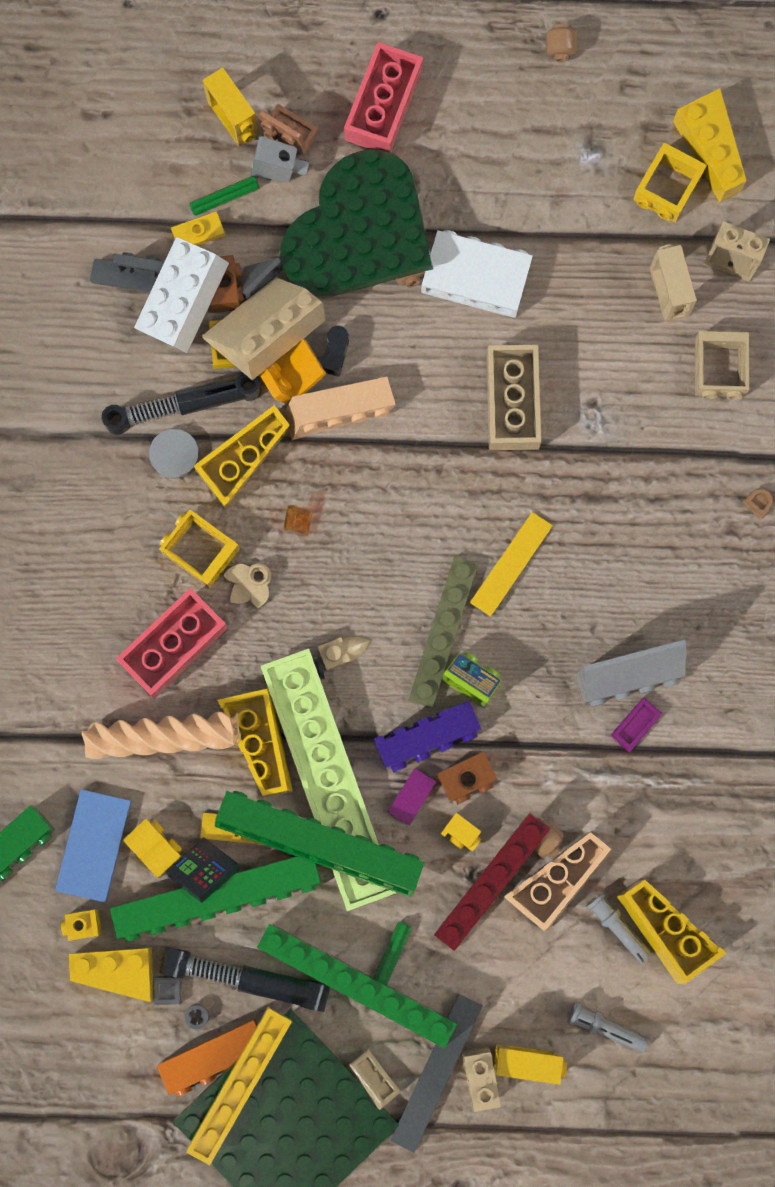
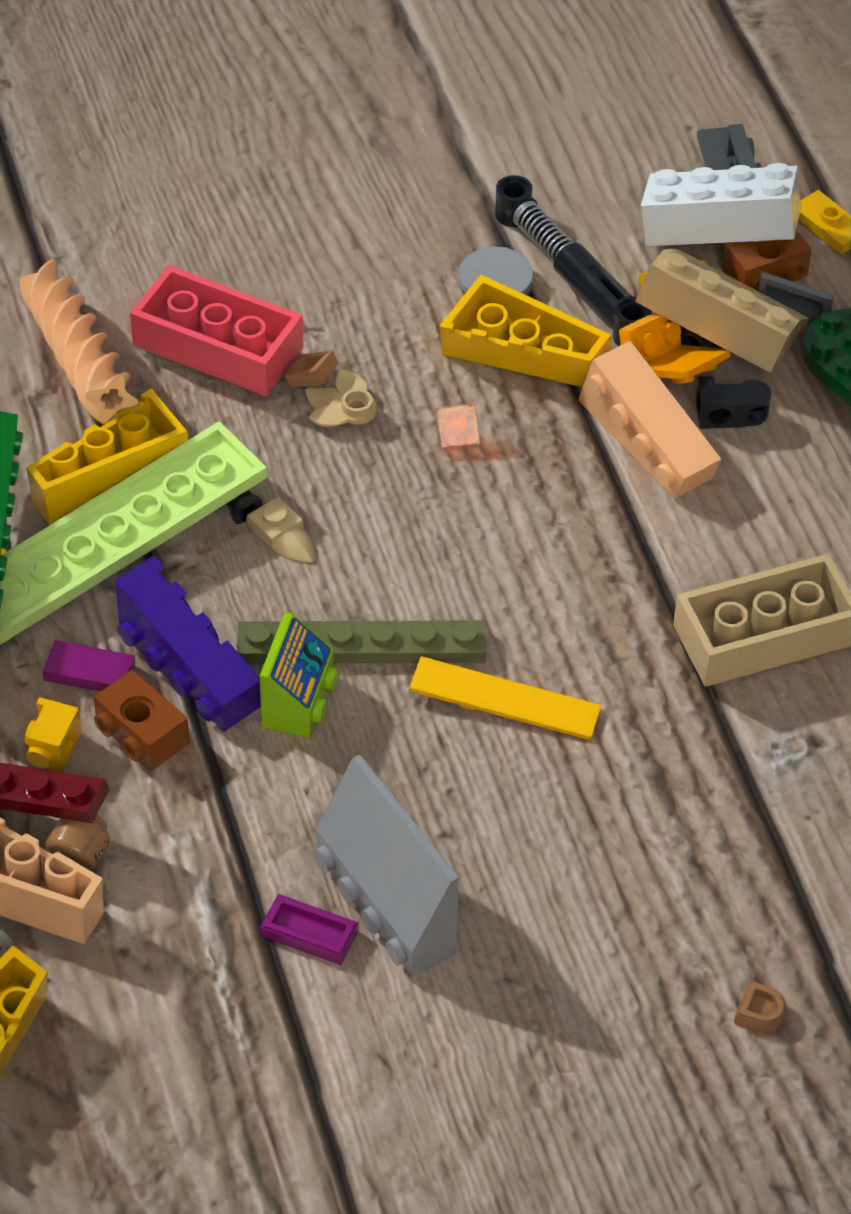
camera: 70 degrees right, 30 degrees down
yellow window [159,510,240,589] -> none
none -> medium nougat plate [285,350,339,388]

